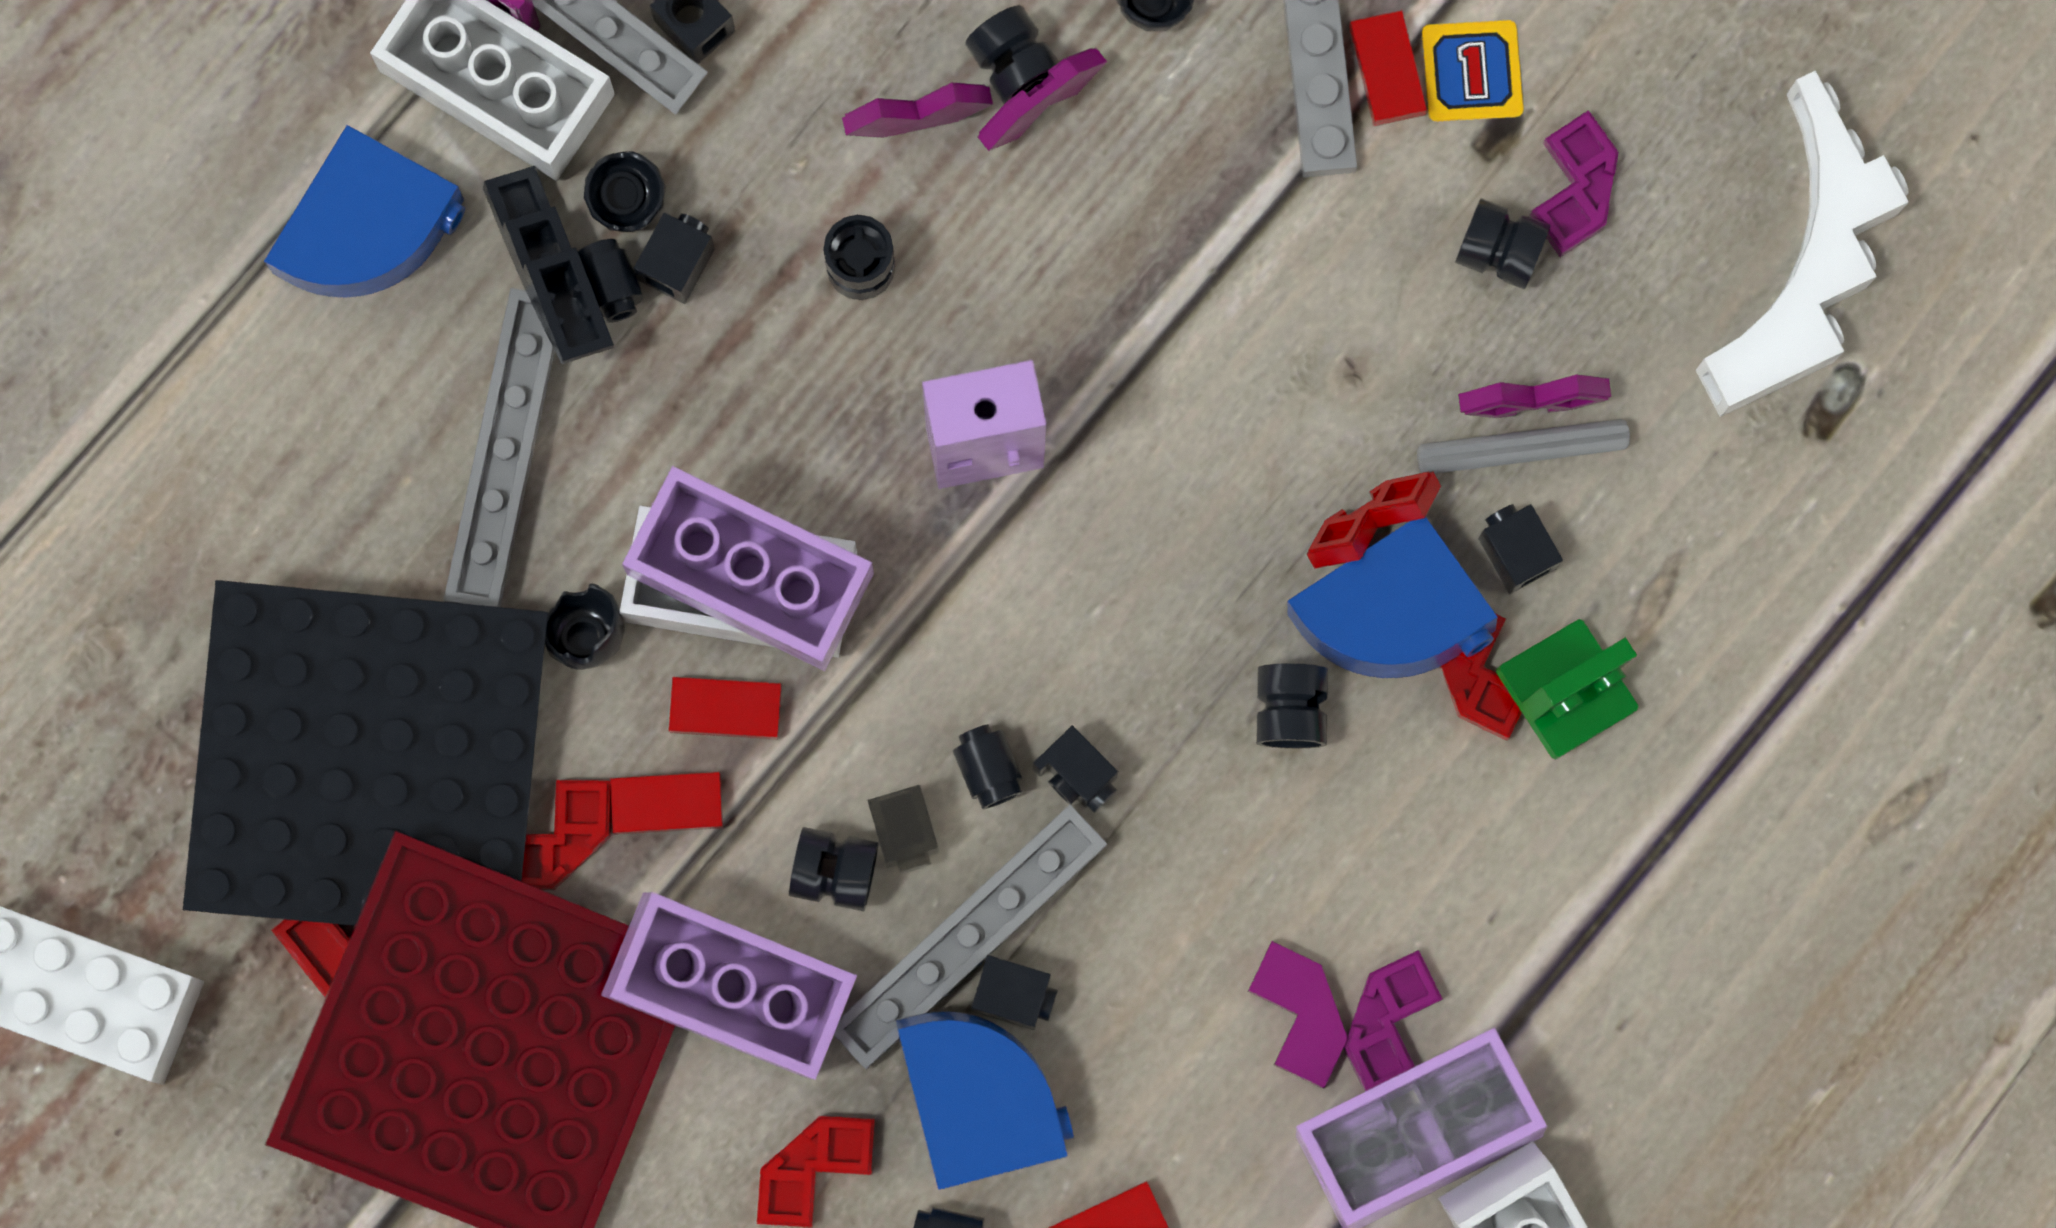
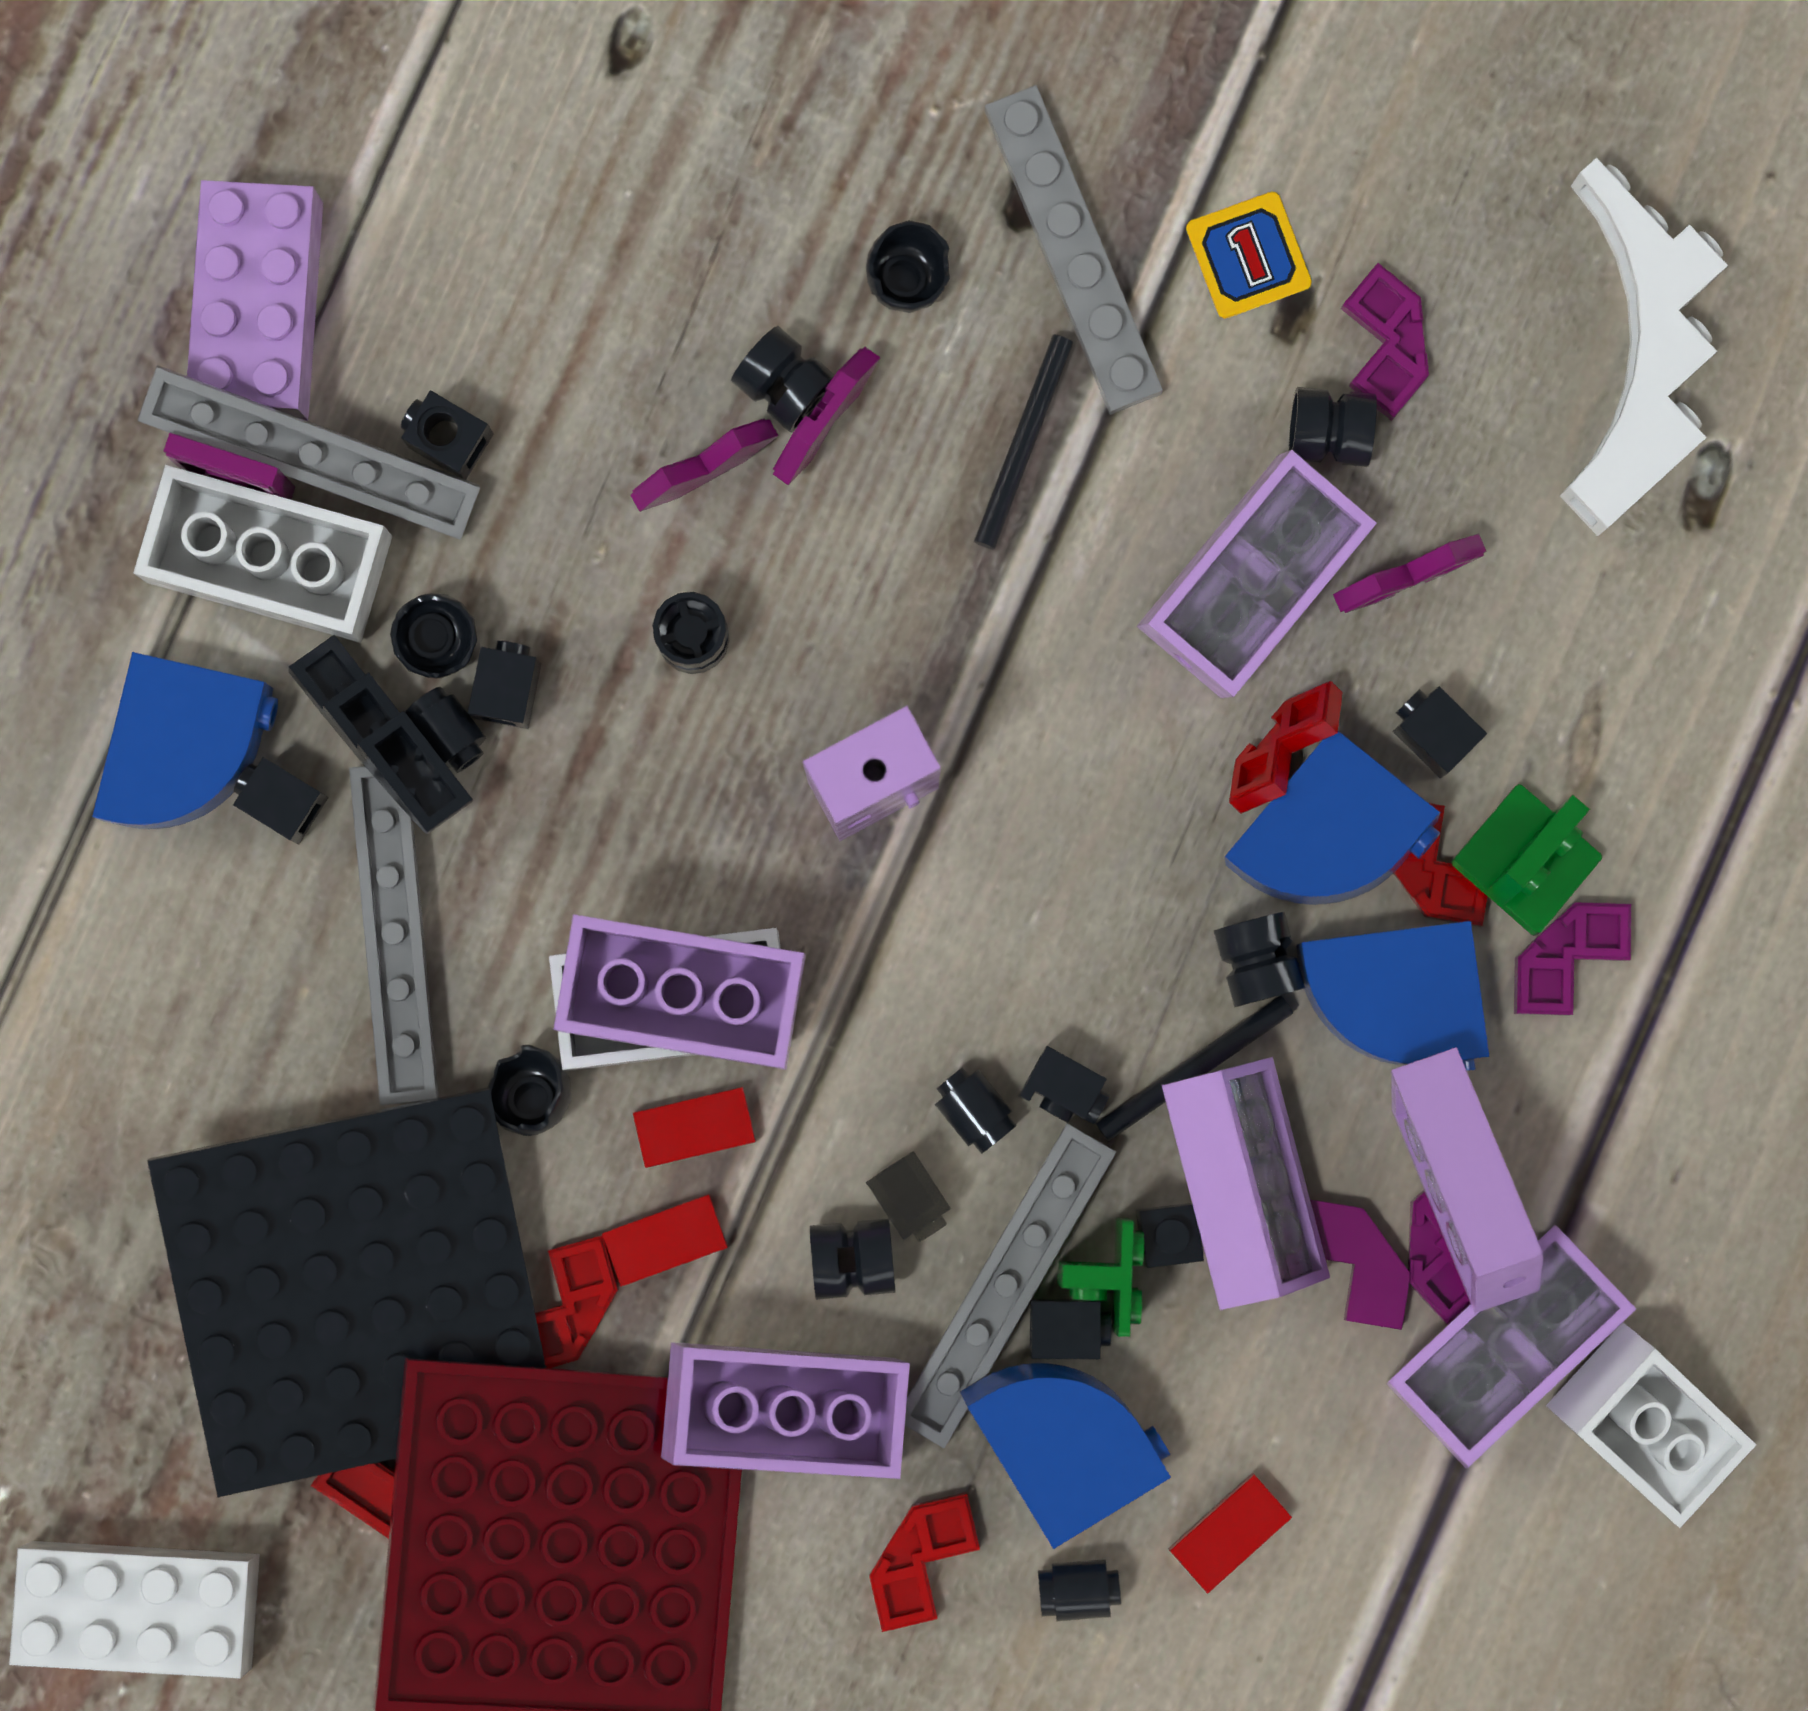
camera: 15 degrees left, 5 degrees up
red tile [1349,10,1427,126] -> none
light grey axle [1417,419,1630,474] -> none
none -> black brick [233,757,329,845]
none -> black bar [974,334,1073,550]
none -> green bracket [1057,1218,1144,1337]
none -> black bar [1096,995,1293,1142]
none -> clear brick [1136,450,1377,698]
none -> black brick [1136,1203,1204,1268]
none -> lavender brick [1162,1057,1330,1310]
none -> blue brick [1296,921,1490,1071]
none -> lavender brick [1391,1047,1543,1313]
none -> magenta tile [1514,902,1631,1016]

